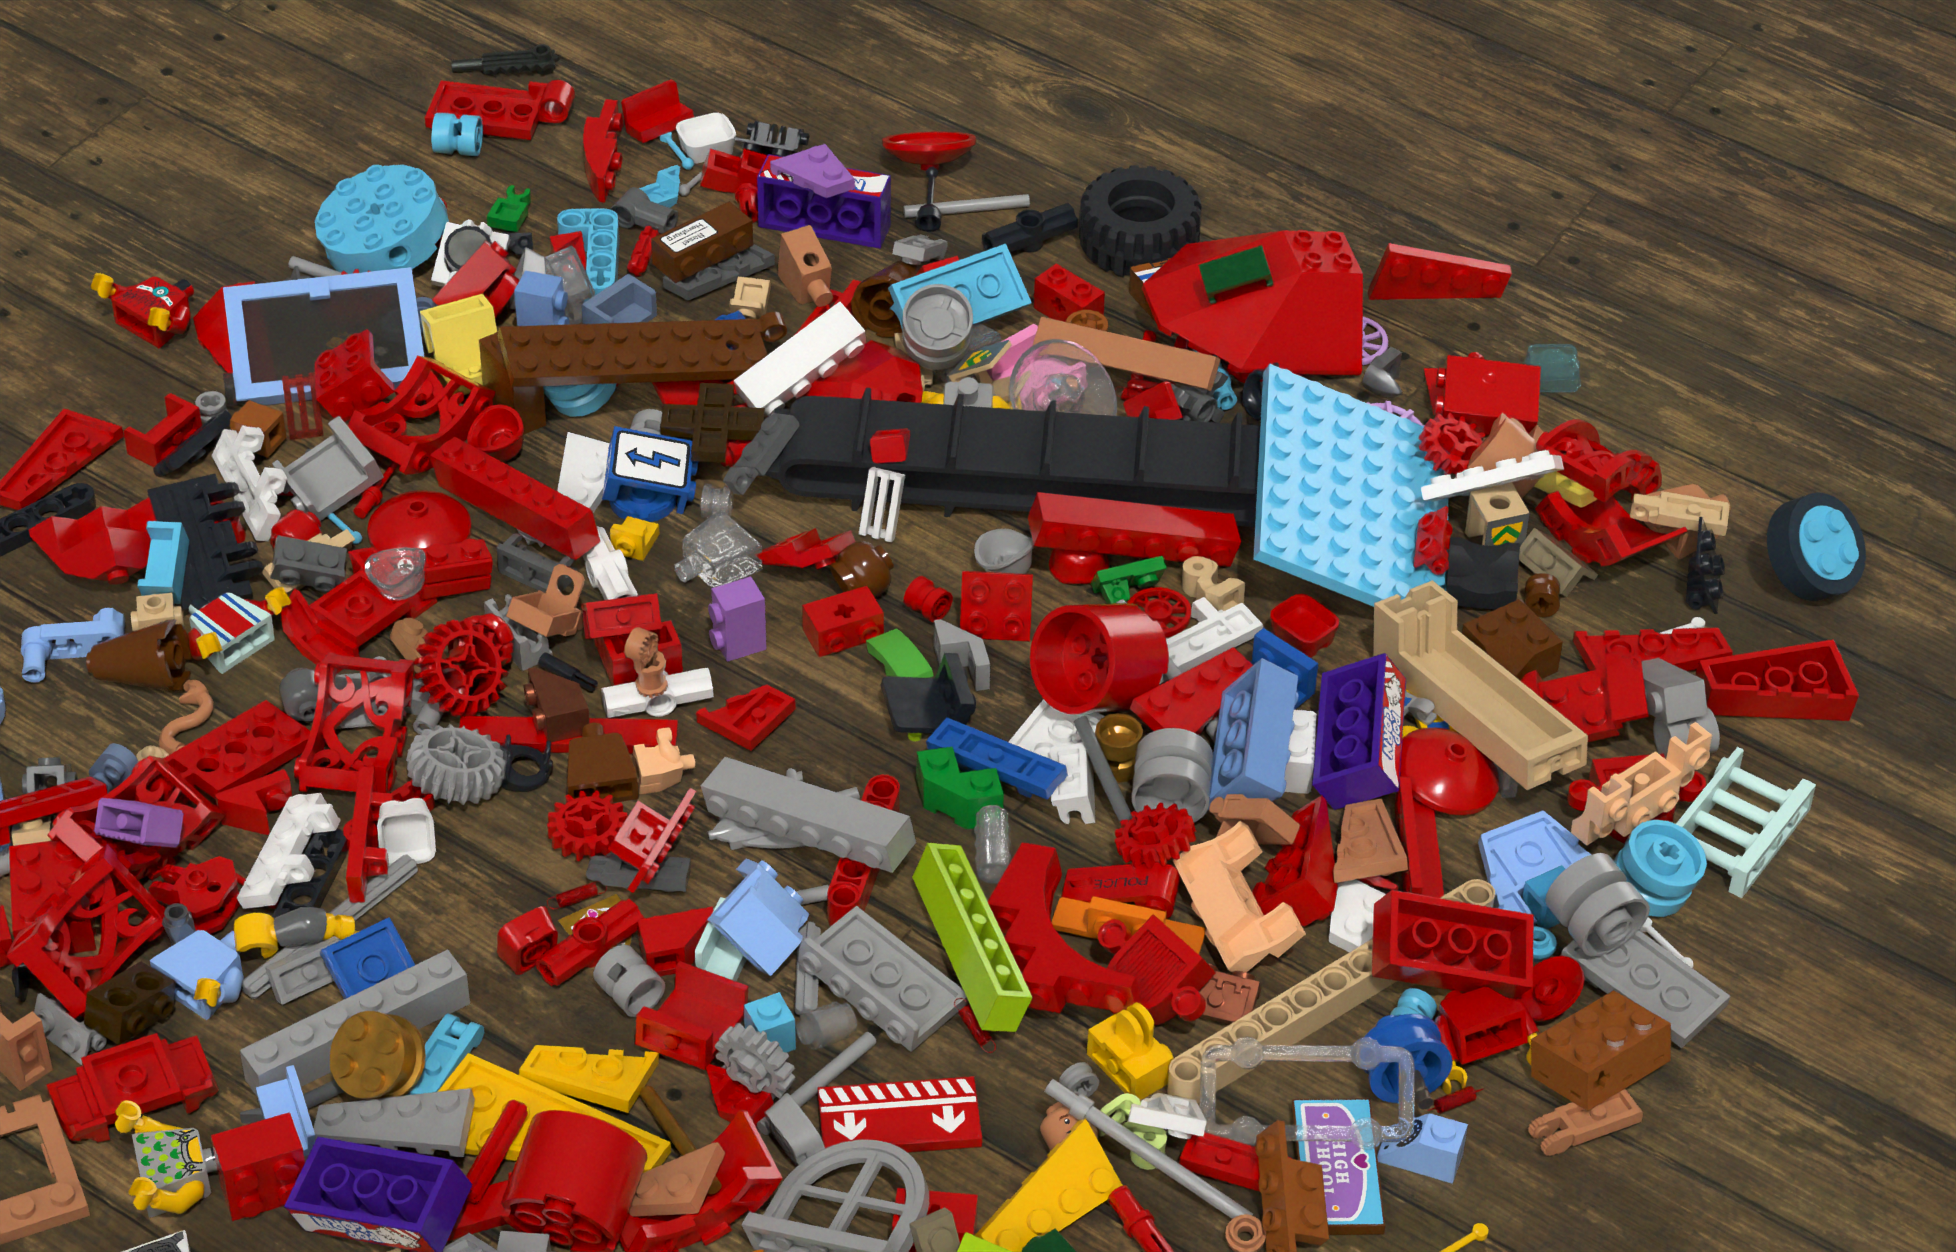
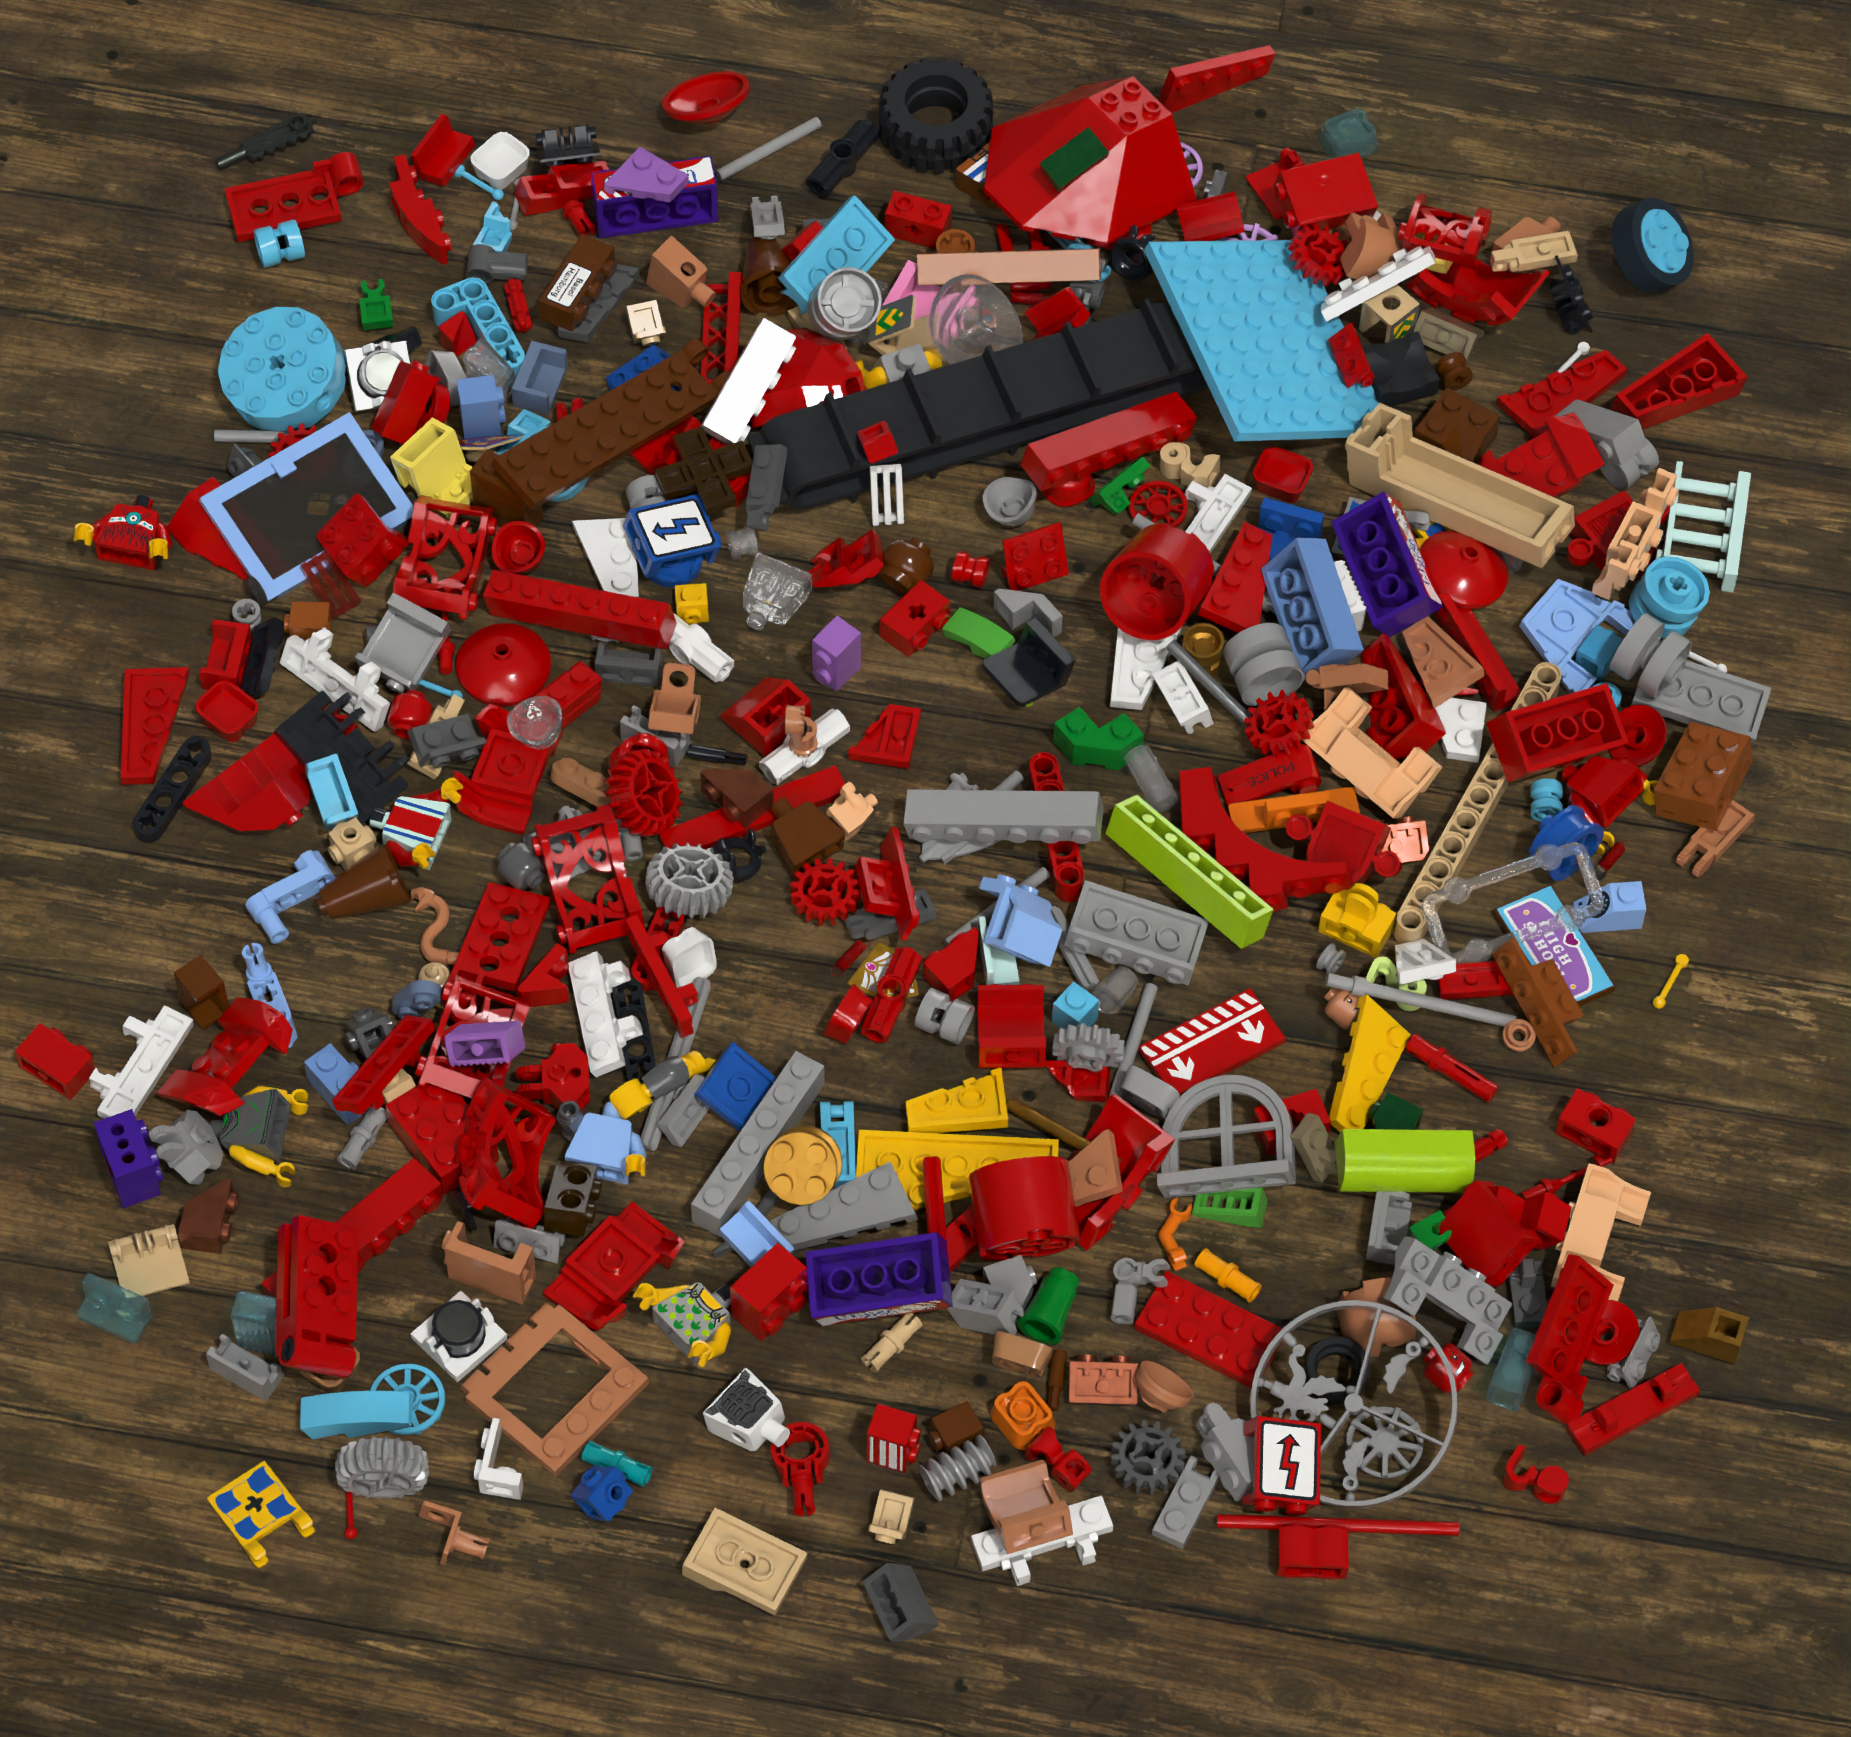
camera: 25 degrees left, 15 degrees up
red panel [581,593,662,639] -> none
black hinge [916,167,942,232] -> none
blue hinge [926,718,1068,800] -> none
red piece [954,998,996,1053] -> none
none -> red piece [195,680,258,742]
none -> red panel [1177,191,1245,241]

